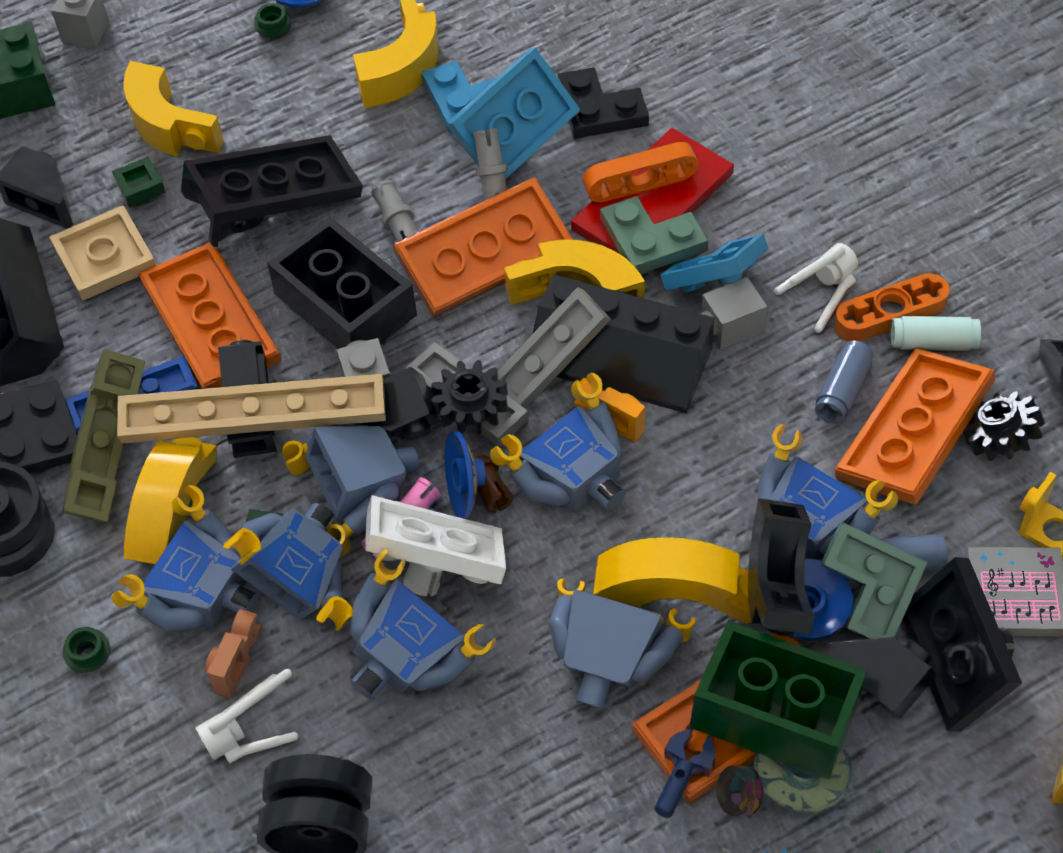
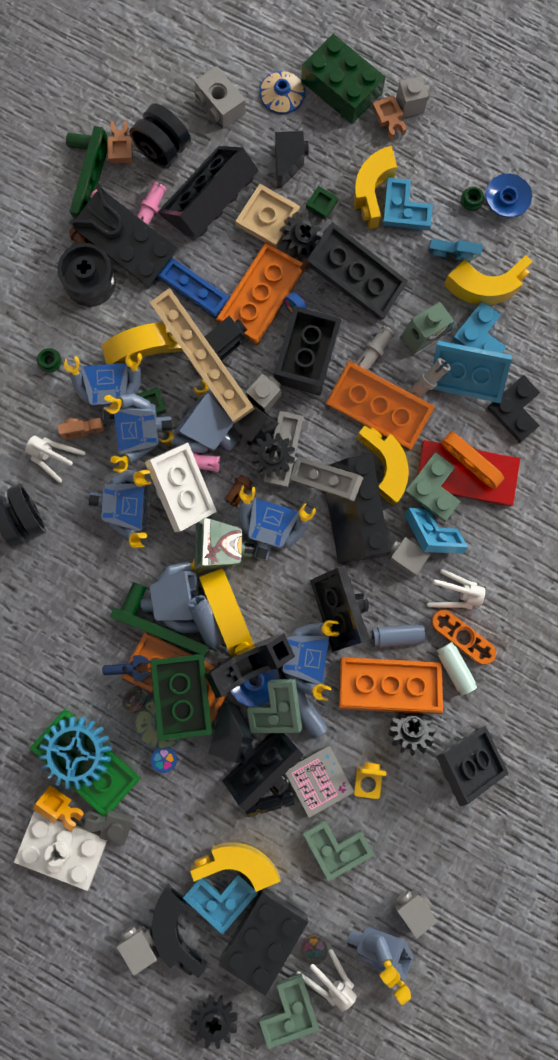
camera: 50 degrees right, 25 degrees up
olive slope [62,349,145,524] -> none
blue dish [445,430,486,519] -> none
light orange plate [574,378,645,443] -> none
none -> dark green piece [110,582,210,656]
none -> tile [151,747,177,773]
none -> sand blue piece [188,595,224,648]
none -> torso [194,518,254,571]
none -> black axle [245,790,295,817]
none -> black gear [280,212,322,256]
none -> blue tile [284,292,306,314]
none -> black plate [310,566,369,652]
none -> nougat plate [372,95,406,140]
none -> dark azure plate [383,178,433,230]
none -> sand green torso [401,302,454,356]
none -> dark azure plate [428,238,483,262]

